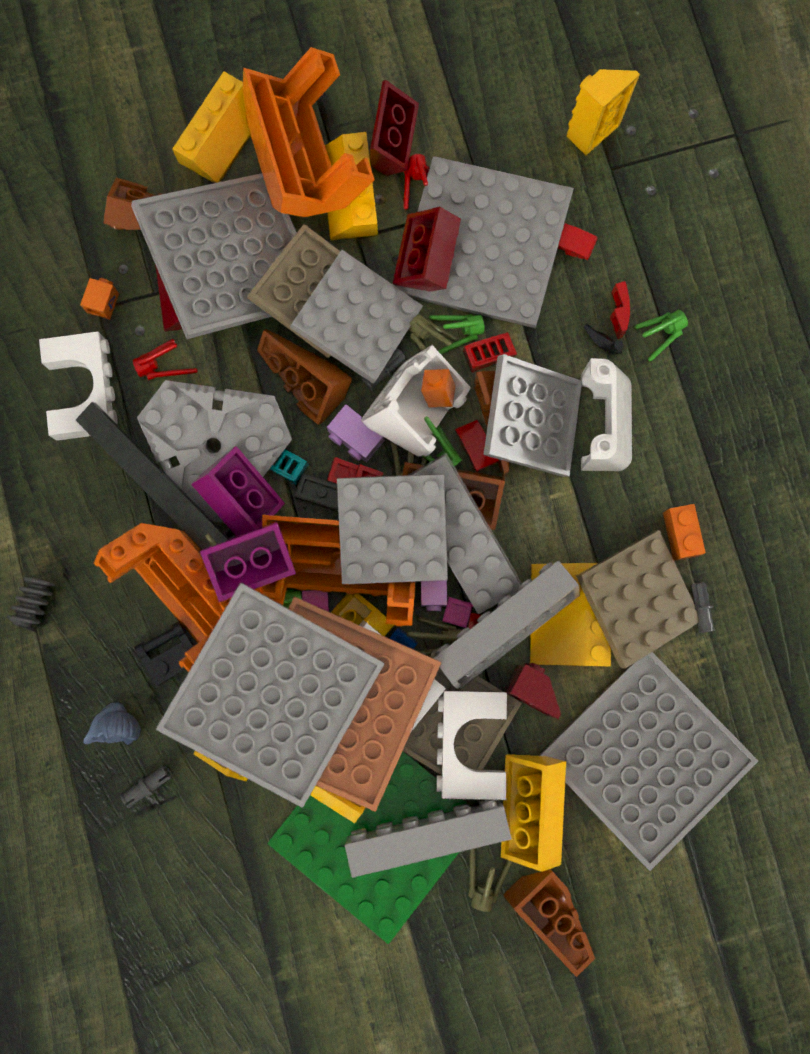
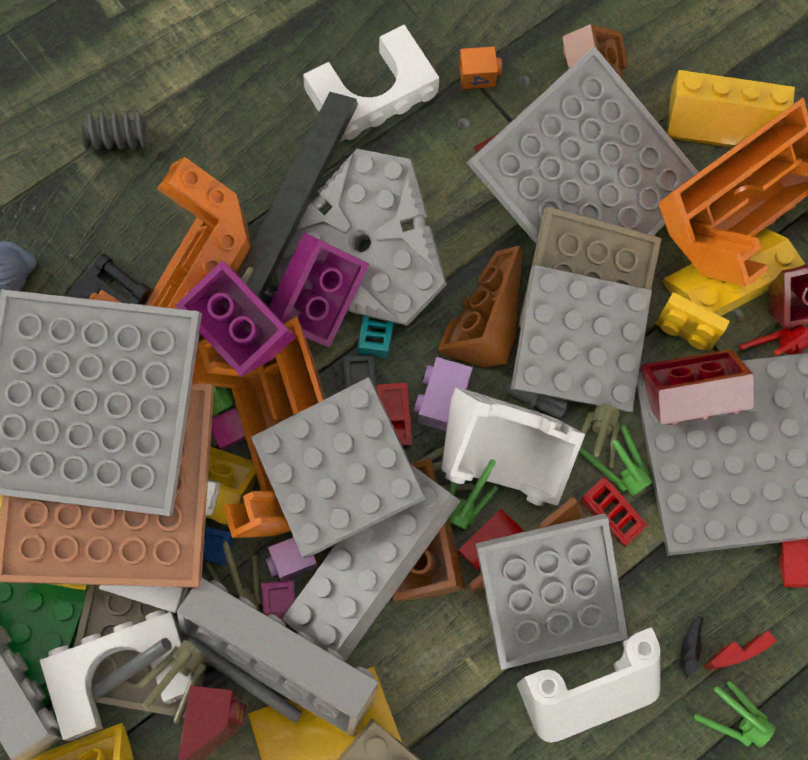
camera: 65 degrees right, 10 degrees down
red plant [133,339,198,380] -> none
orange brick [421,369,456,408] -> none
none -> dark grey bar [92,638,172,697]
none -> olive plant [138,640,206,724]
none -> dark grey bar [187,635,302,723]
none -> yellow plate [655,292,730,352]

